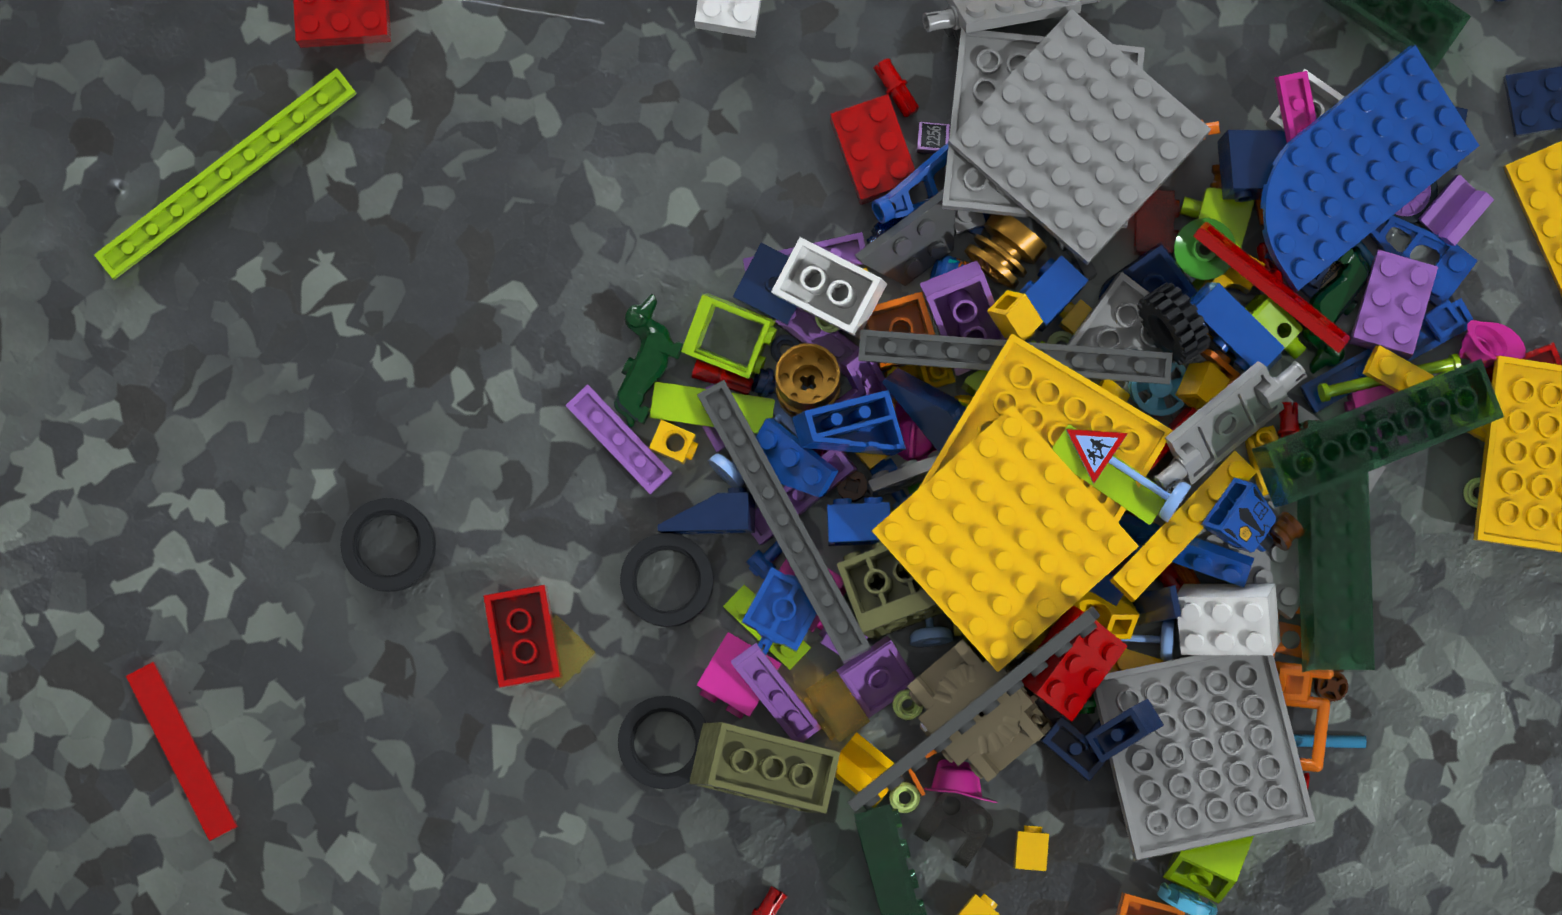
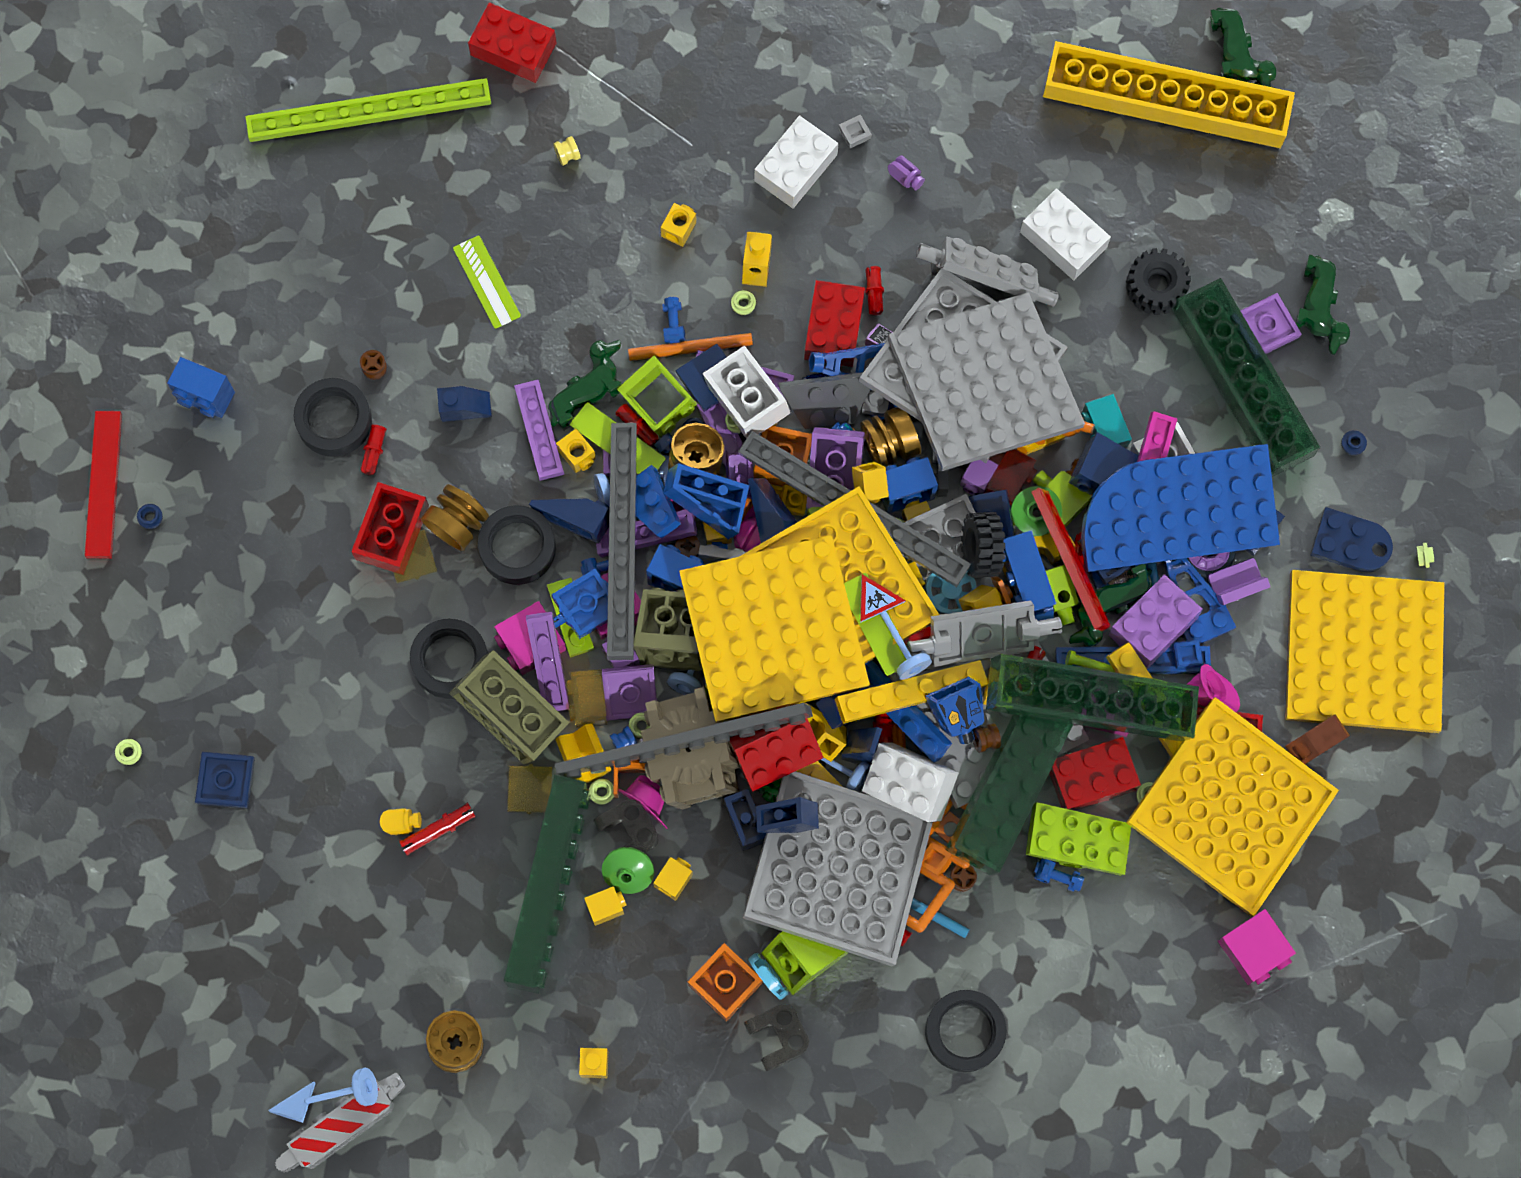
camera: 25 degrees right, 10 degrees down
none -> dark blue plate [137,504,163,529]
none -> blue brick [167,357,235,418]
none -> reddish brown wheel [360,350,387,380]
none -> red axle [360,425,387,475]
none -> pearl gold wheel [420,484,489,551]
none -> dark blue slope [437,386,492,422]
none -> lime sticker [453,236,521,329]
none -> clear yellow piece [507,764,552,815]
none -> light yellow wheel [553,136,581,166]
none -> bright green dish [602,847,654,894]
none -> blue wheel [609,726,637,749]
none -> orange piece [628,333,753,361]
none -> yellow brick [661,203,696,247]
none -> blue bar [662,297,686,343]
none -> yellowish green plate [731,290,756,315]
none -> yellow torso [742,232,772,287]
none -> black tyre [925,990,1007,1072]
none -> medium lavender brick [960,460,998,496]
none -> lime plate [1026,802,1131,876]
none -> blue bar [1034,858,1085,892]
none -> red brick [1047,737,1141,811]
none -> teal brick [1081,394,1132,448]

